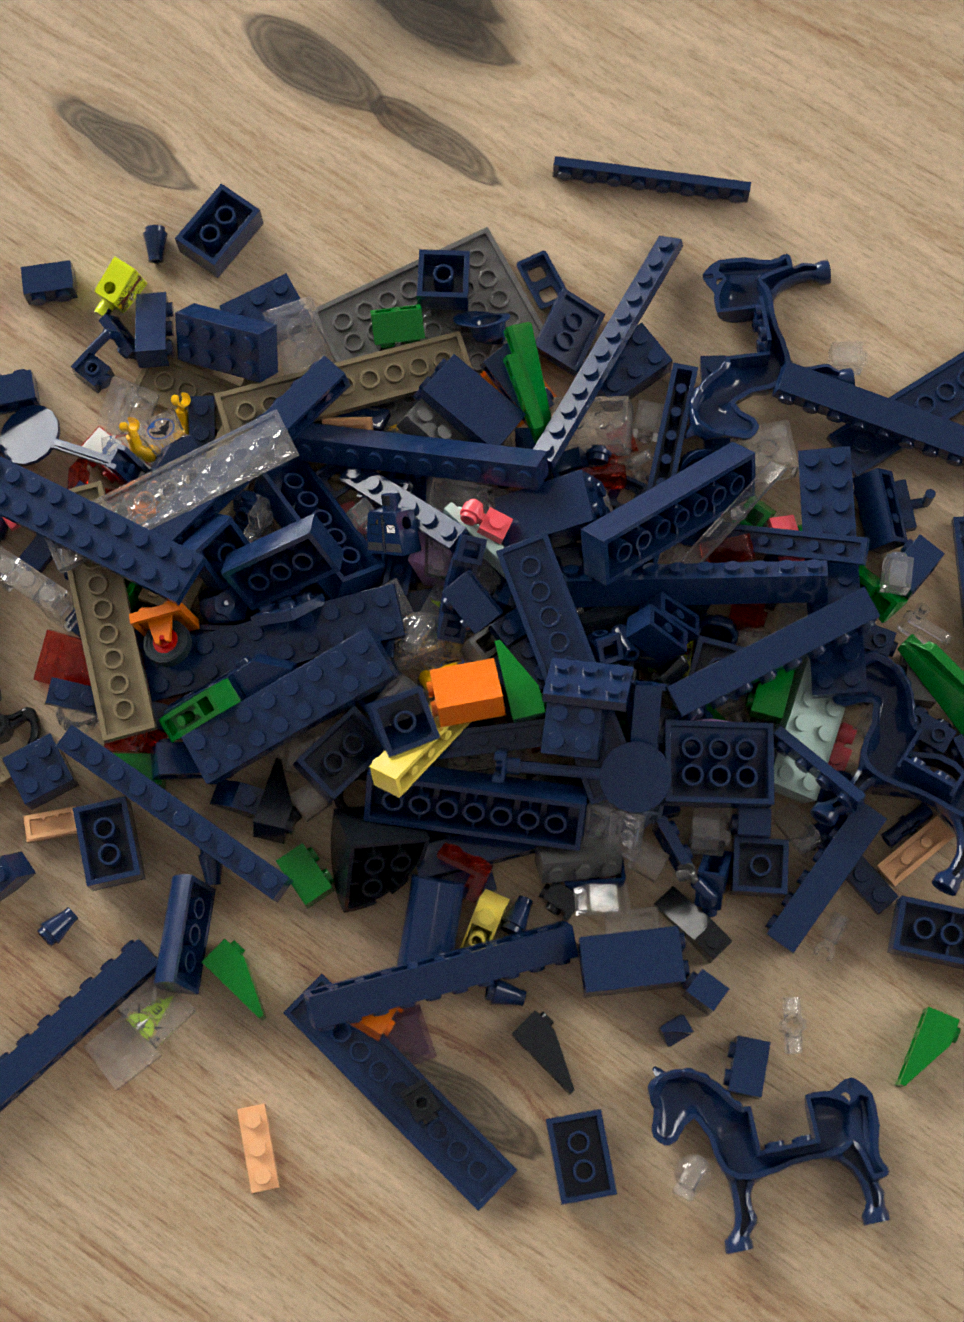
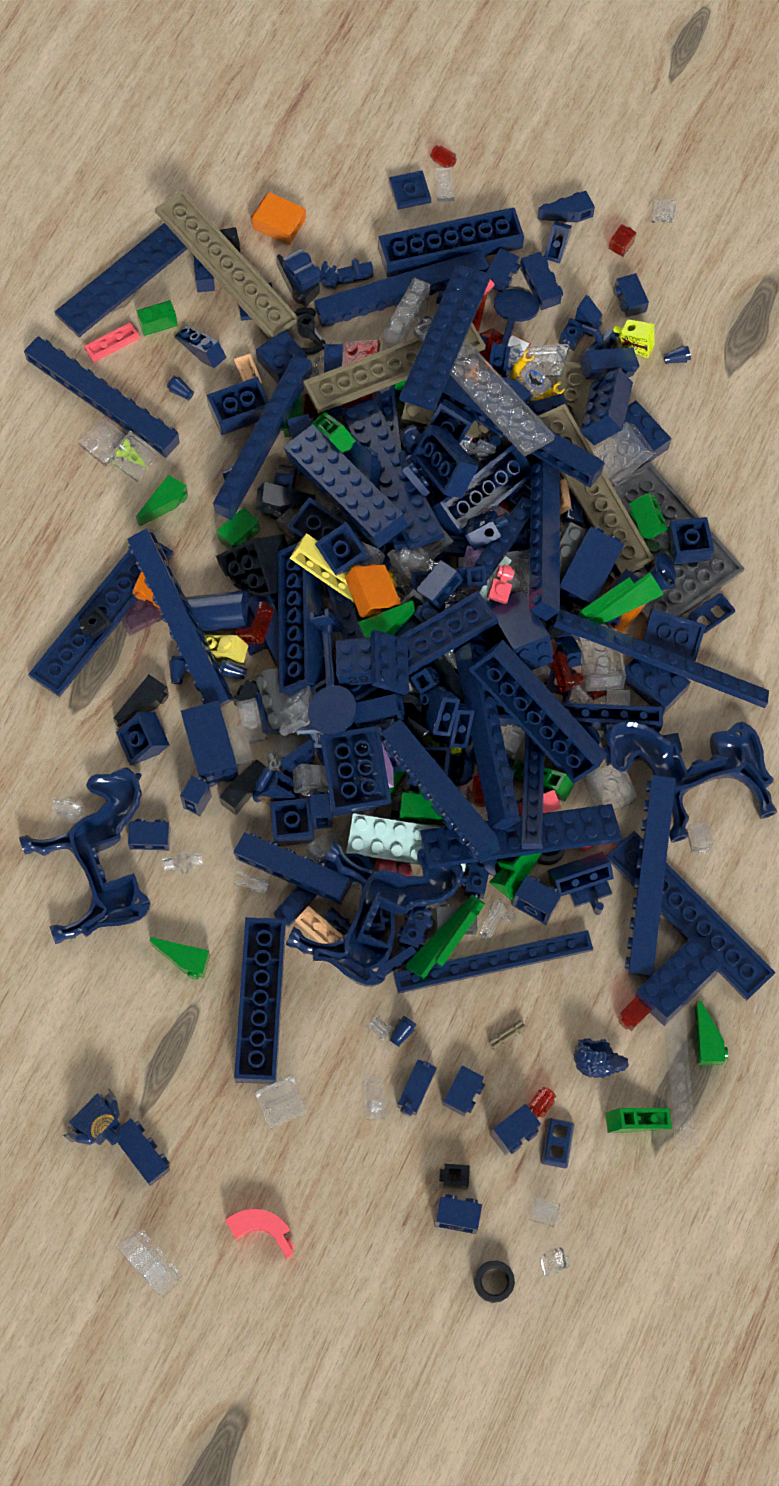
camera: 75 degrees right, 5 degrees down
plate [129,601,200,667] -> none
dark blue brick [154,874,216,995] -> none
dark blue brick [175,183,264,278] -> none
light nougat plate [237,1104,280,1193] -> none
dark blue brick [545,1109,617,1205] -> none
dark blue plate [585,445,611,466] -> none
dark blue slope [658,1014,694,1047] -> none
clear piece [681,461,787,563] -> none
clear red tile [699,533,755,563] -> none
dark blue plate [773,726,866,812] -> none
clear brick [879,552,914,595] -> none
none -> dark blue slope [116,712,170,766]
none -> dark blue slope [575,295,603,337]

